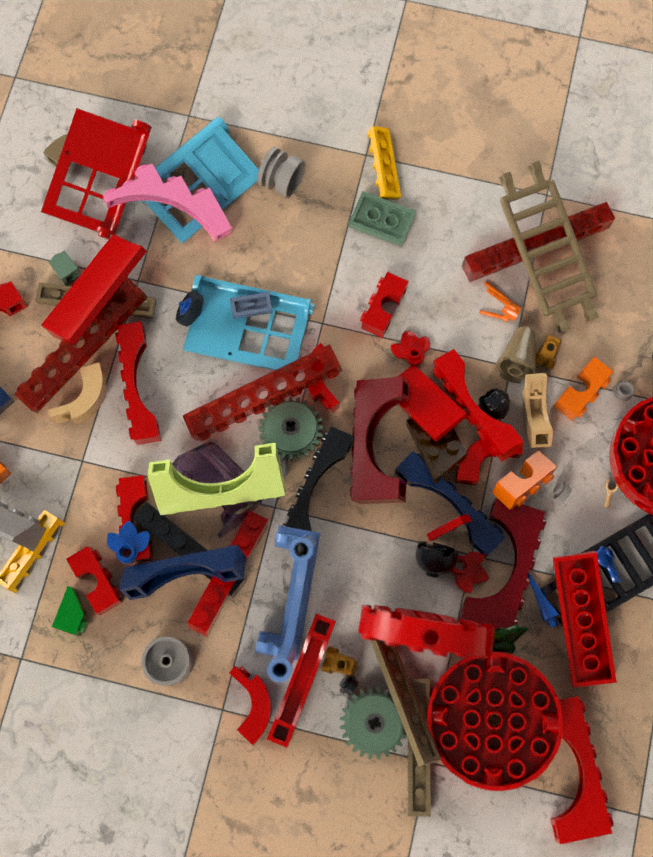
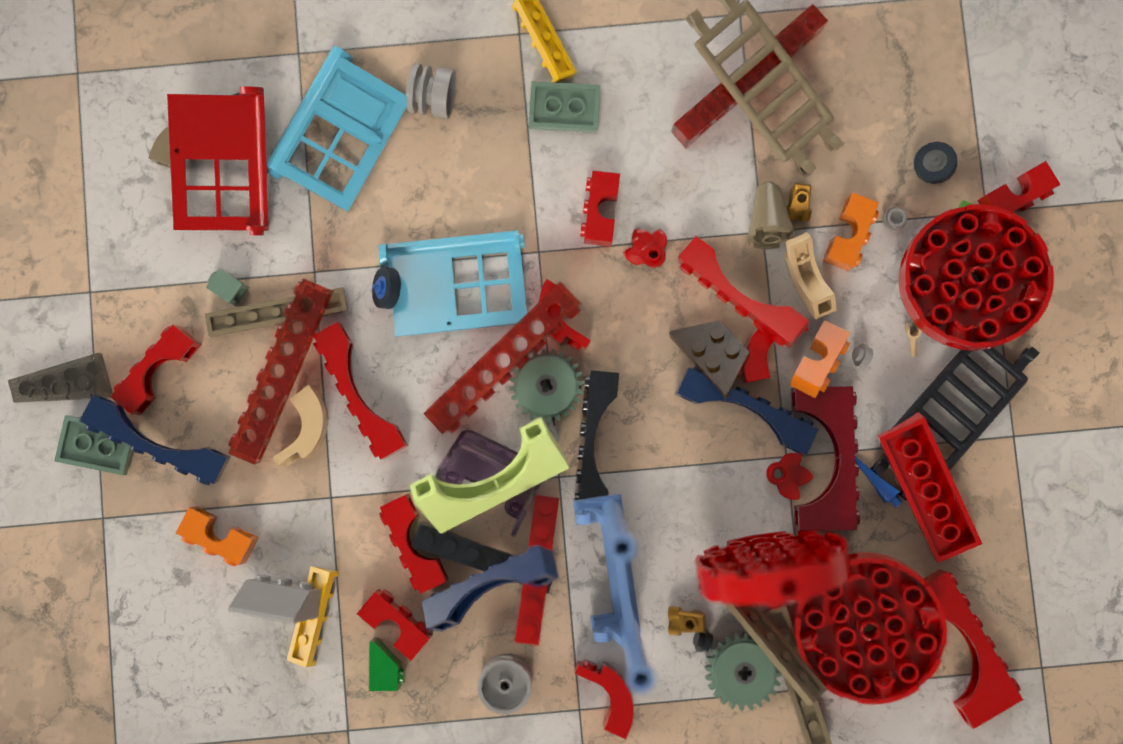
camera: 15 degrees left, 10 degrees up
red arch [41,234,147,345] -> none
bright pink arch [103,164,232,242] -> none
blue plate [107,521,150,564] -> none
sand blue plate [230,292,273,319] -> none
red arch [267,614,336,748] -> none
dark red arch [350,377,409,504] -> none
red tile [397,365,467,442] -> none
black cylinder [416,541,459,578] -> none
red tile [427,514,472,541] -> none
black piece [478,388,510,420] -> none
orange plant [479,282,522,323] -> none
dark green arm [492,625,528,654] -> none
blue plate [596,546,621,583] -> none

